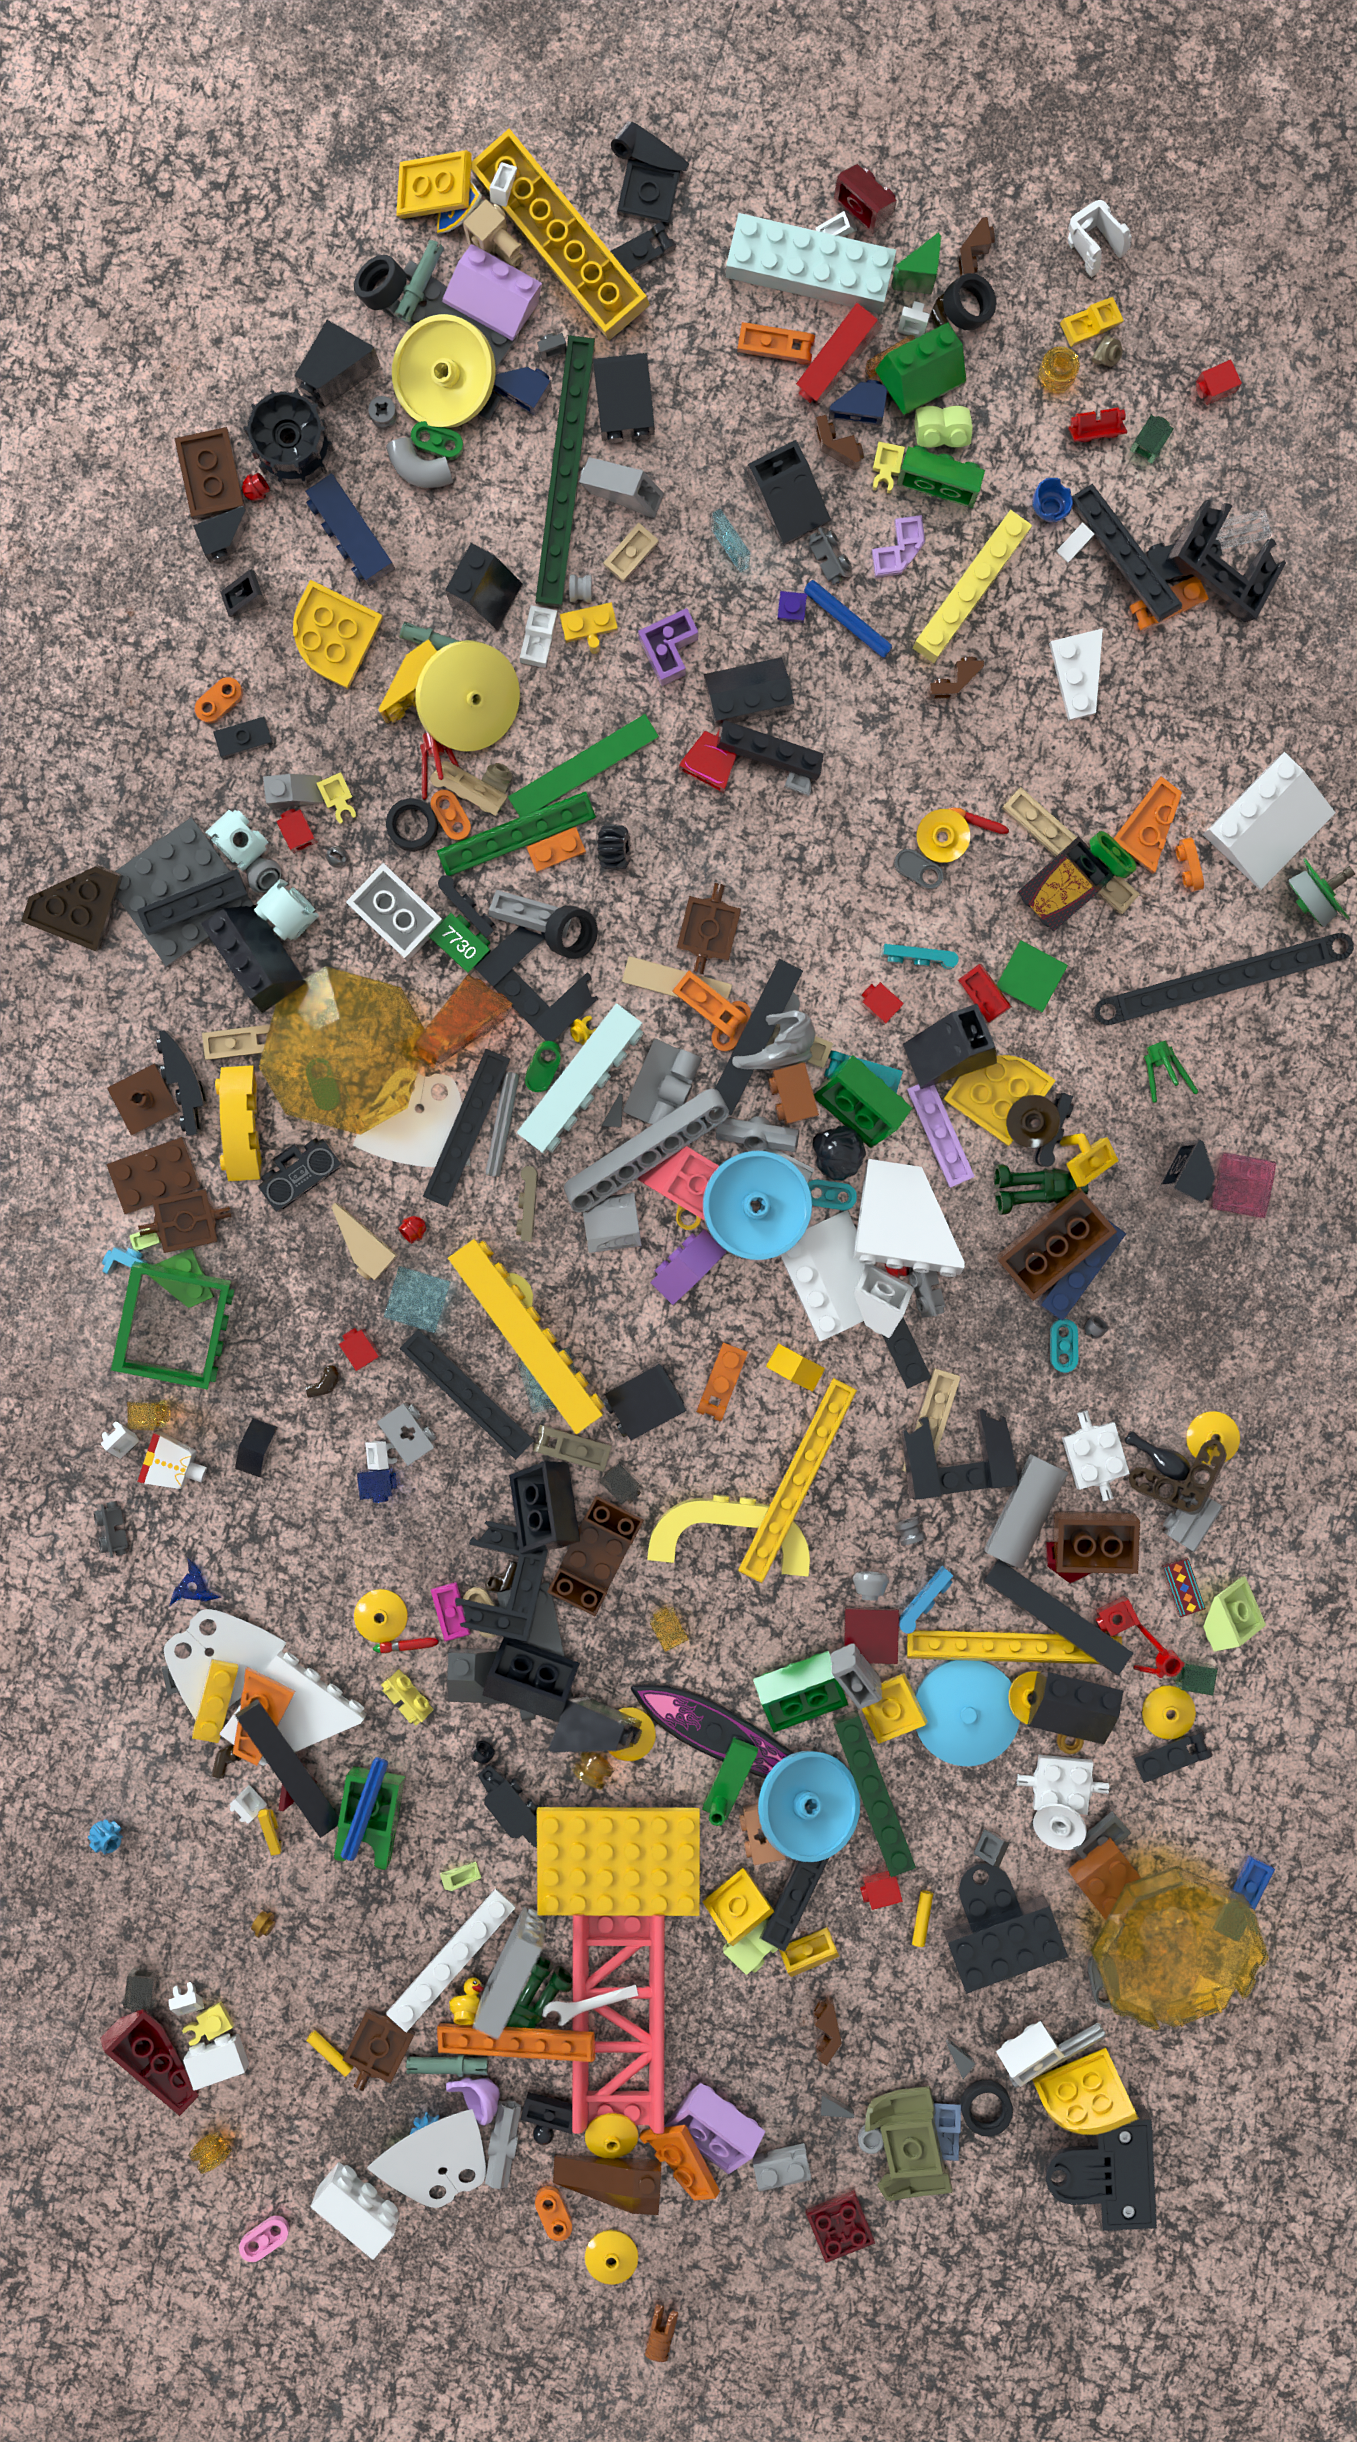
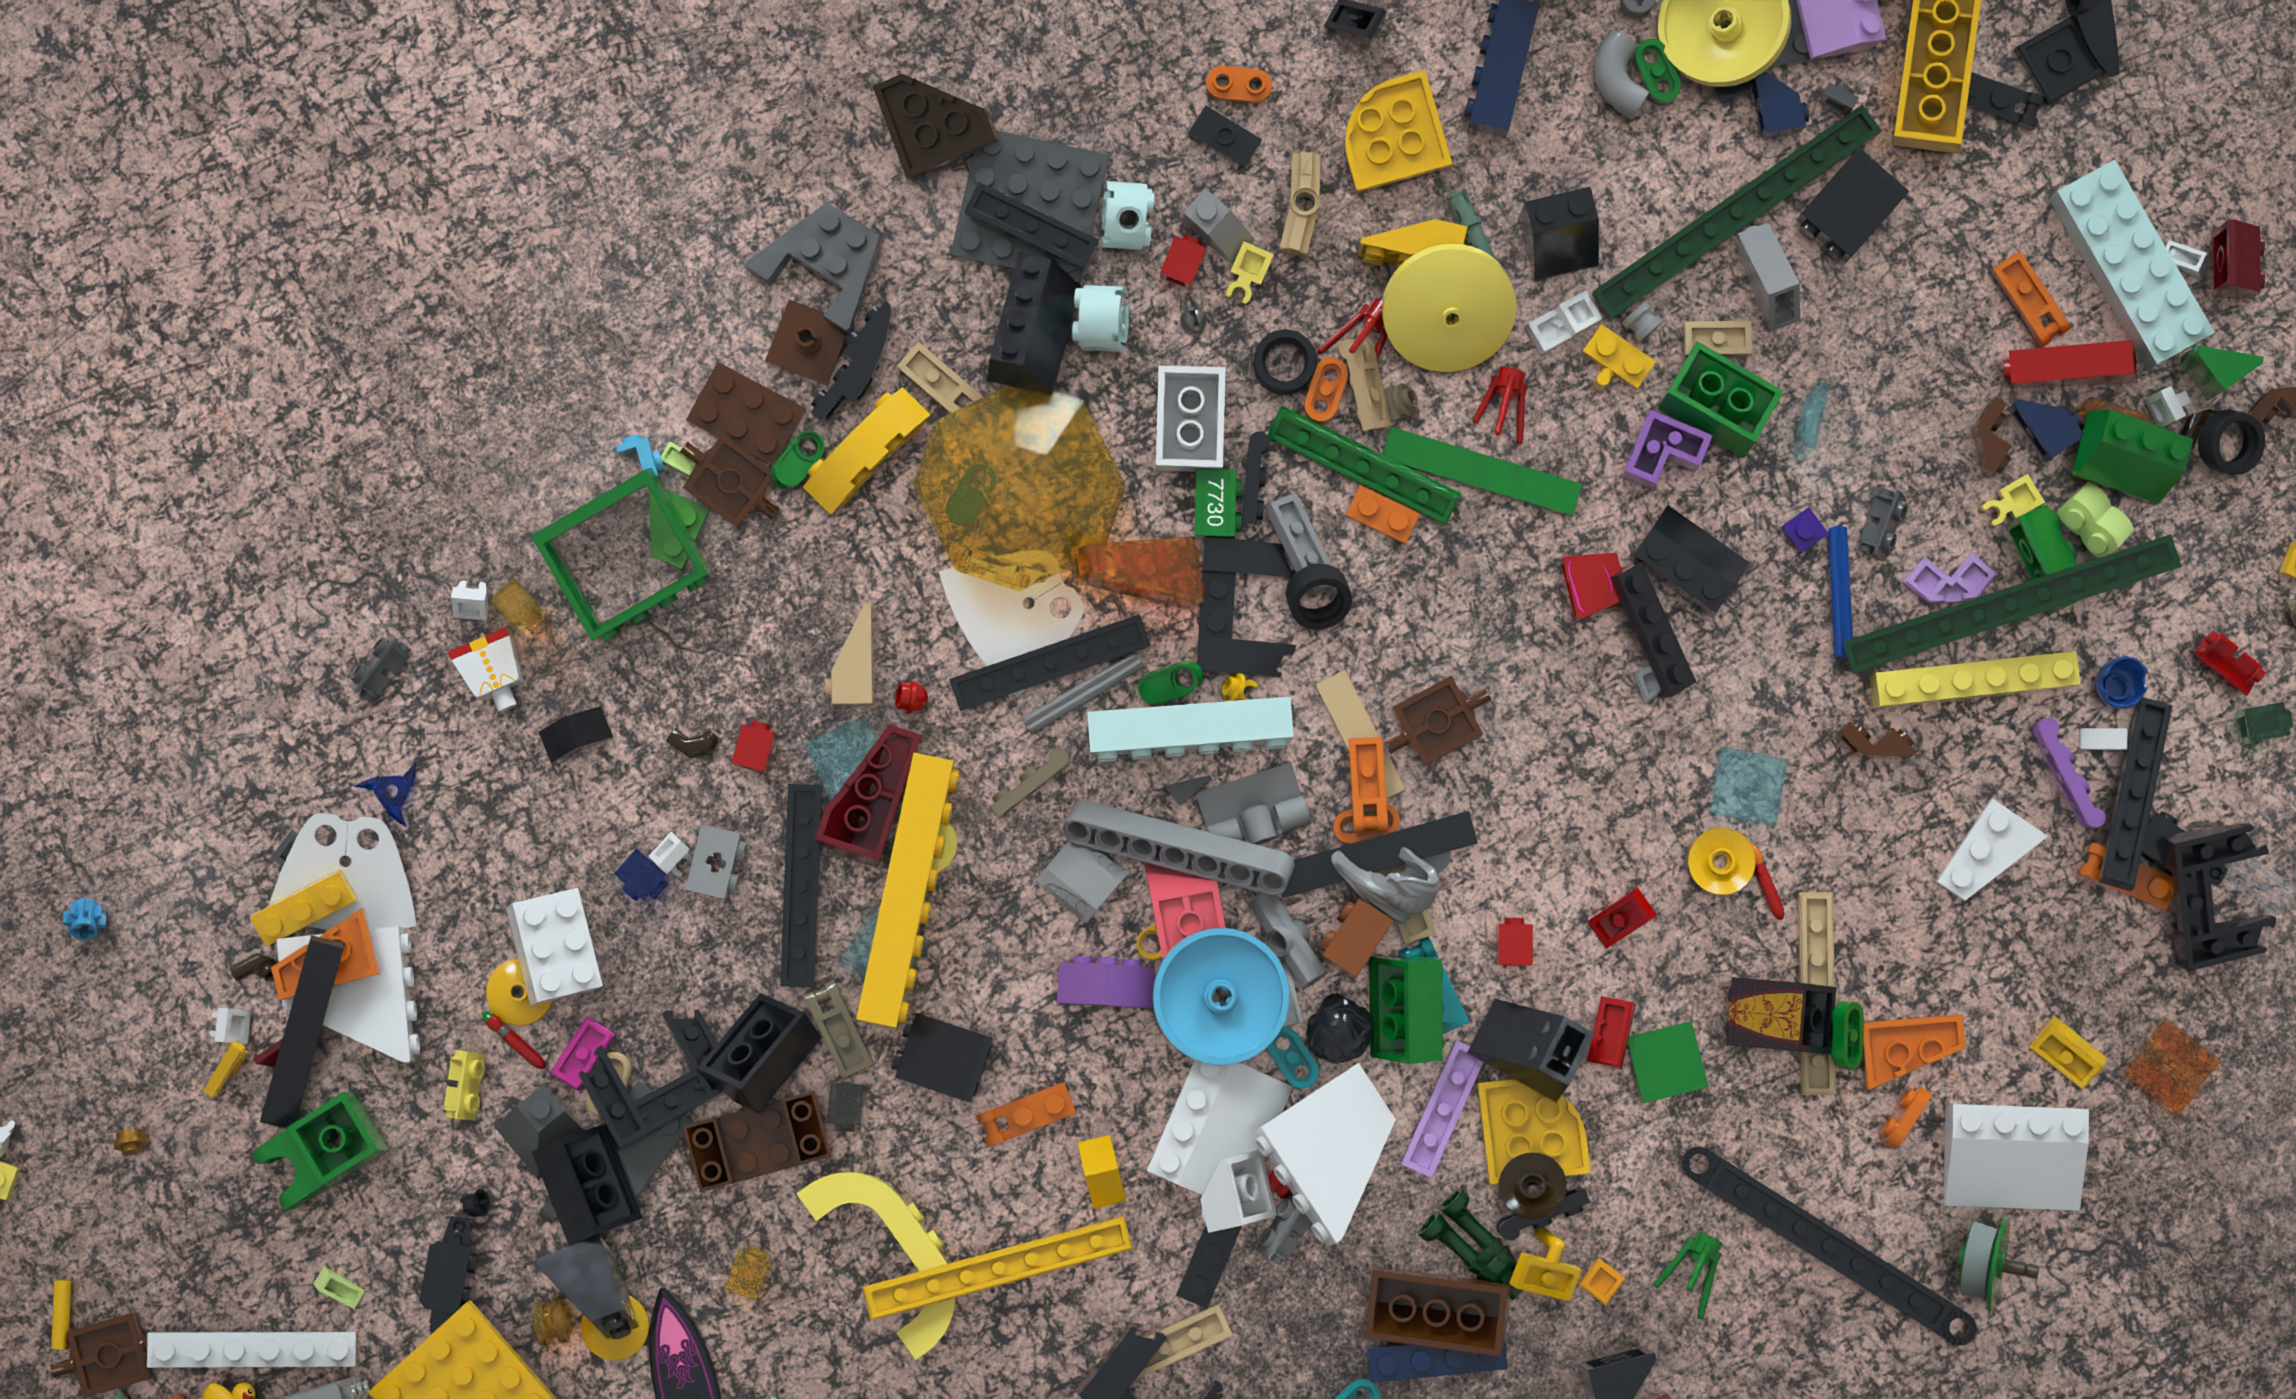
camera: 40 degrees right, 5 degrees down
light grey cone [246,857,282,893] -> none
black piece [258,1138,345,1212] -> none
blue axle [341,1757,388,1861] -> none
dark brown arm [485,1560,517,1593] -> none
black gear [597,824,631,871] -> none
black slope [747,440,831,545] -> none
teal plate [881,944,959,970] -> none
dark grey piece [894,849,943,890] -> none
clear yellow wheel [1038,346,1080,392] -> none
none -> white brick [506,888,603,1006]
none -> dark grey wing [744,202,882,335]
none -> green piece [770,430,825,490]
none -> dark red wedge [815,724,921,868]
none -> tan piece [1279,152,1321,256]
none -> red plant [1472,367,1528,444]
none -> light orange tile [1578,1258,1626,1306]
none -> red slope [1587,887,1657,949]
none -> green slope [1657,341,1784,458]
none -> clear light blue tile [1709,747,1788,826]
none -> dark green plate [1843,534,2182,674]
none -> yellow slope [2029,1016,2107,1090]
none -> medium lavender plate [2032,717,2106,830]
none -> clear orange slope [2124,1018,2221,1116]

